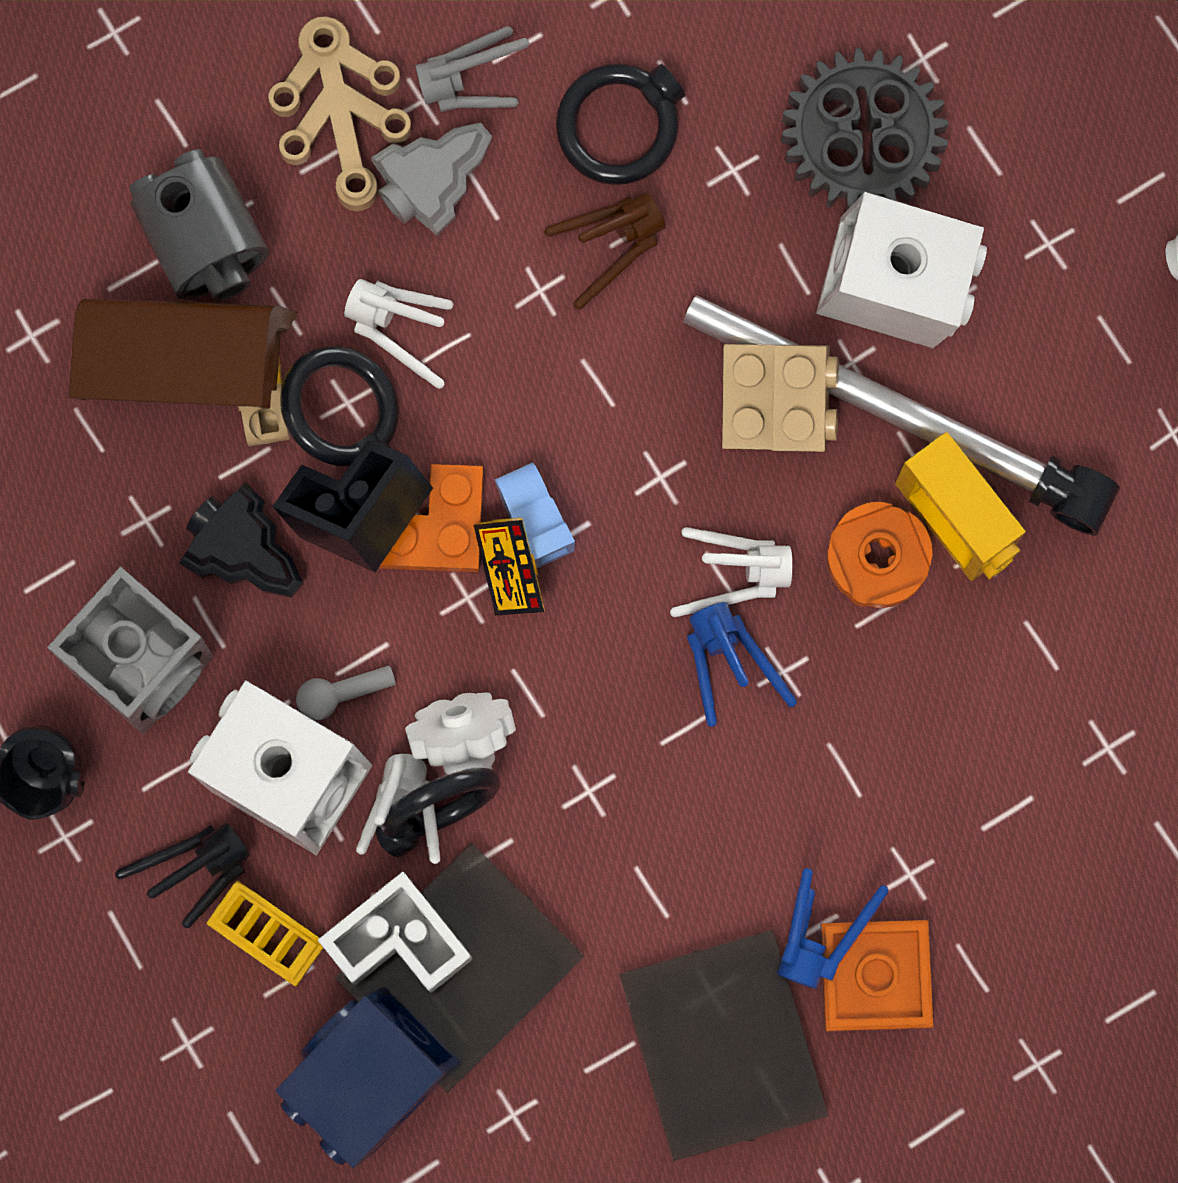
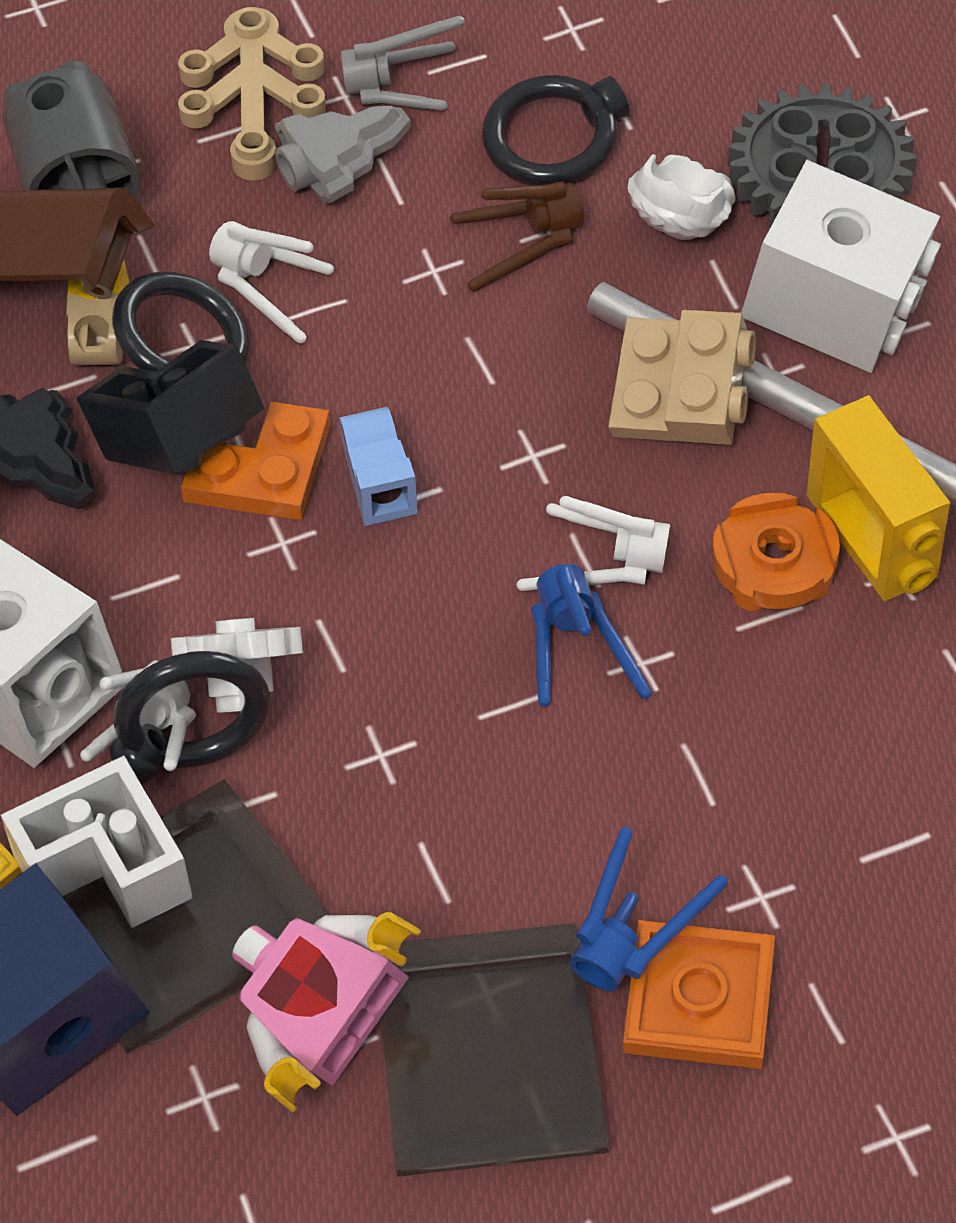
camera: 15 degrees right, 25 degrees down
light grey bar [296,665,396,720] -> none
piece [473,517,545,616] -> none
none -> torso [232,912,421,1113]
none -> white hair [628,154,736,240]

